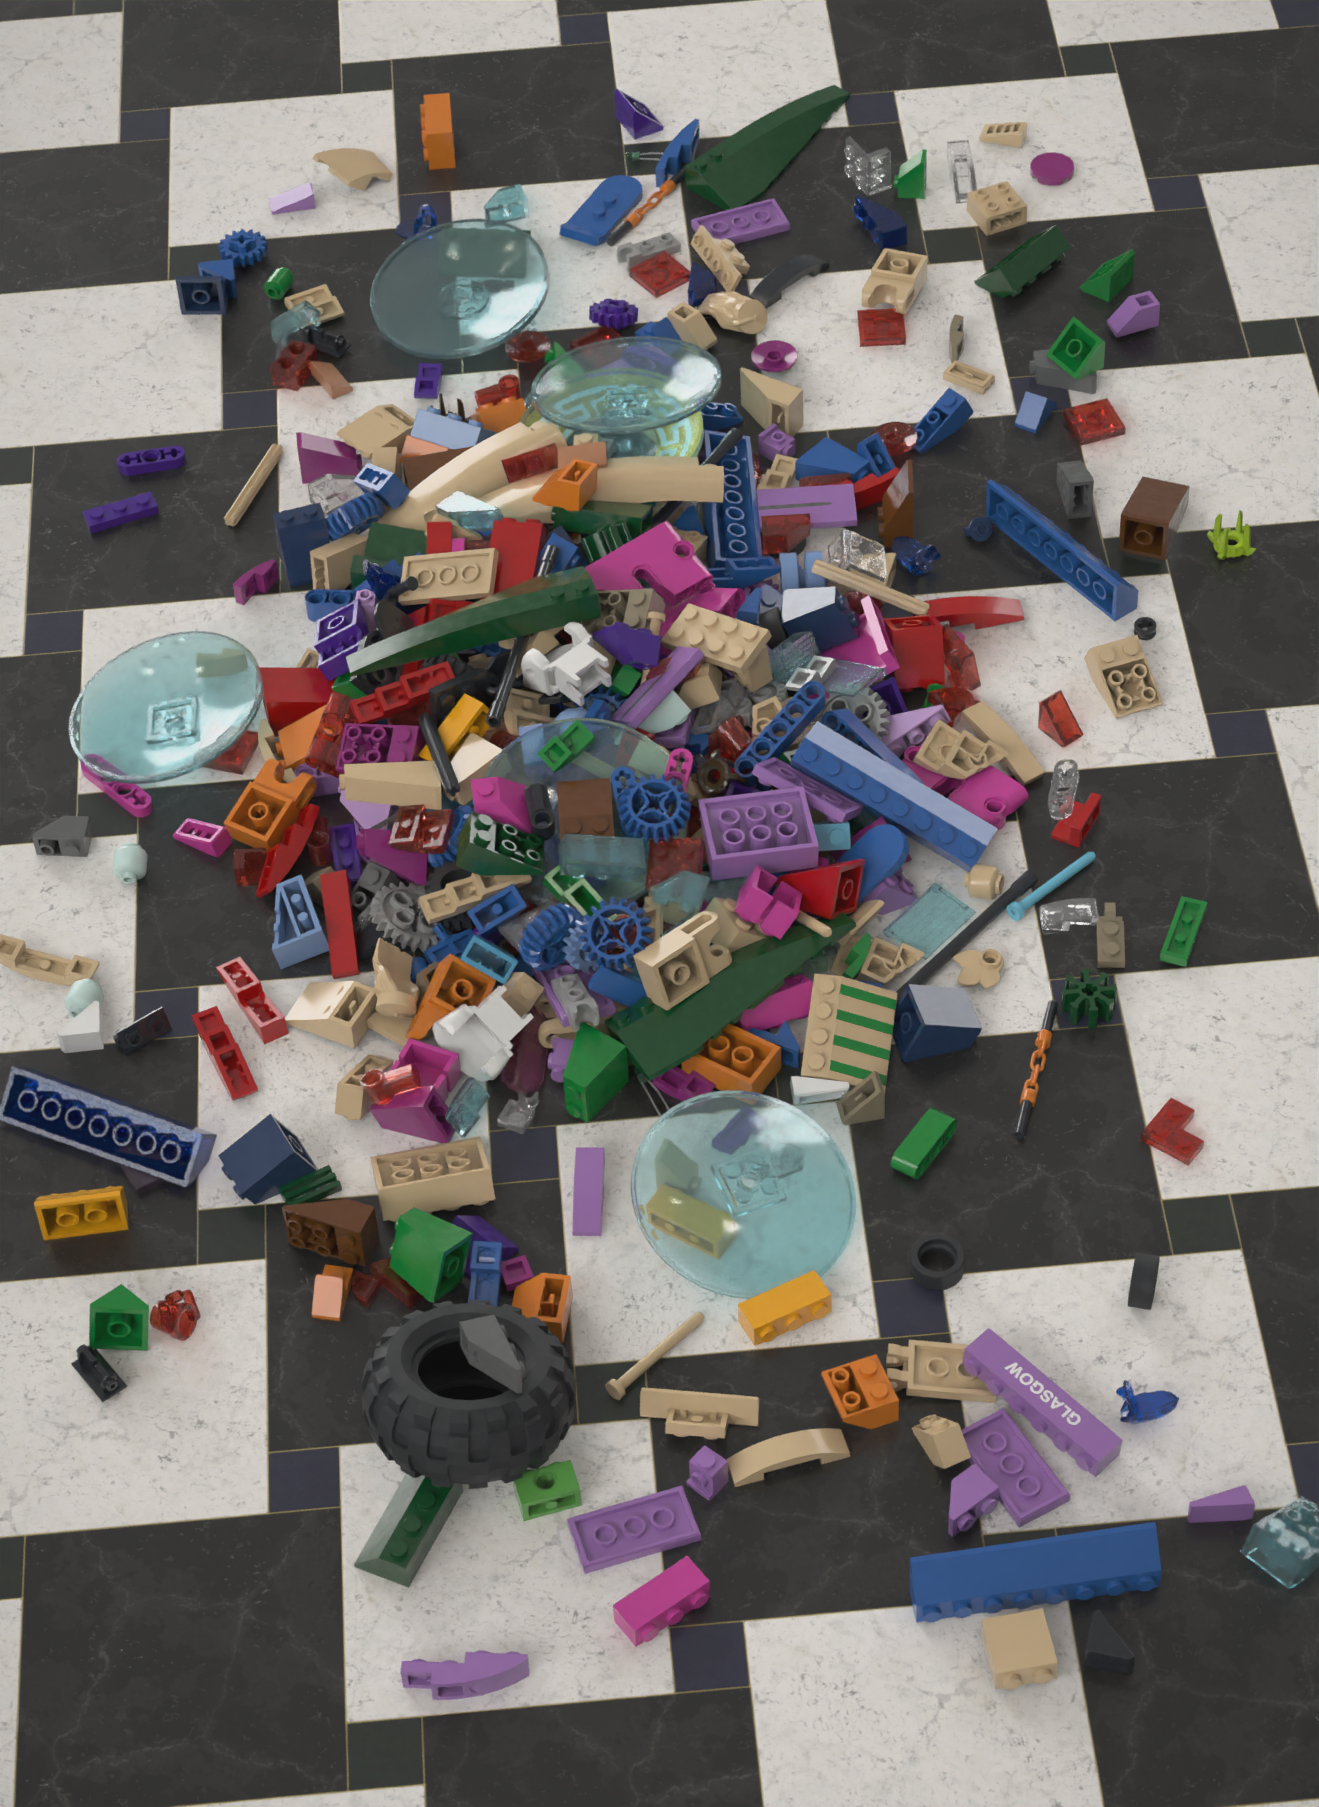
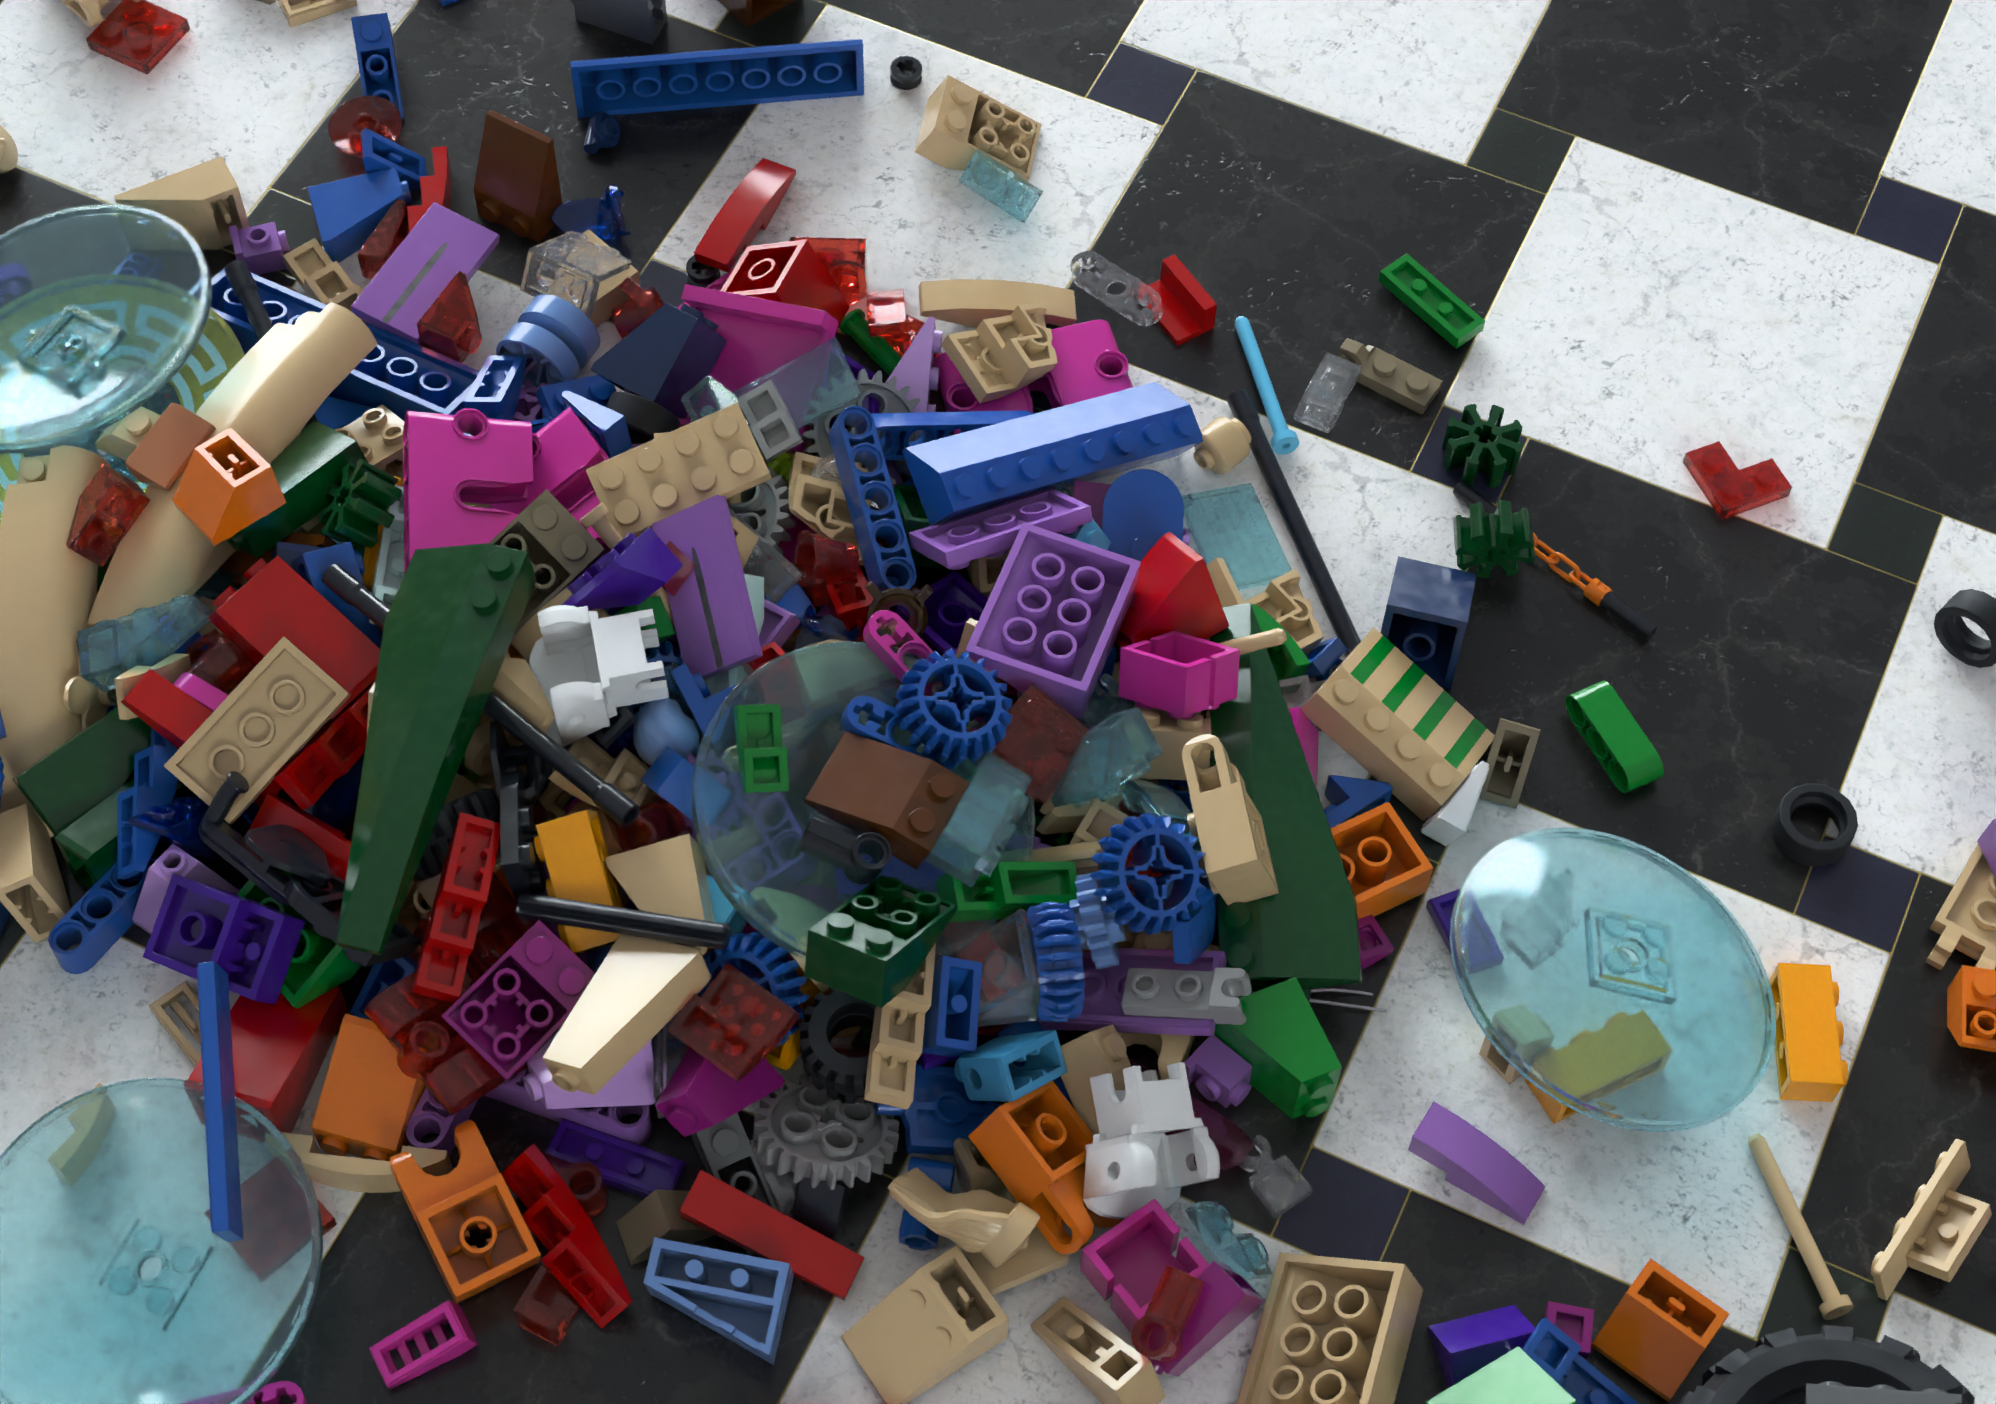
camera: 65 degrees left, 10 degrees up
dark pink slope [471,777,531,834] -> none
magenta dish [751,340,797,373] -> none
tan axle [811,559,930,616] -> none
tan plate [953,949,1004,989] -> none
clear red slope [1038,690,1084,747] -> none
none -> blue tile [197,961,243,1242]
none -> clear light blue slope [958,149,1044,223]
none -> dark green gear [1453,500,1535,578]

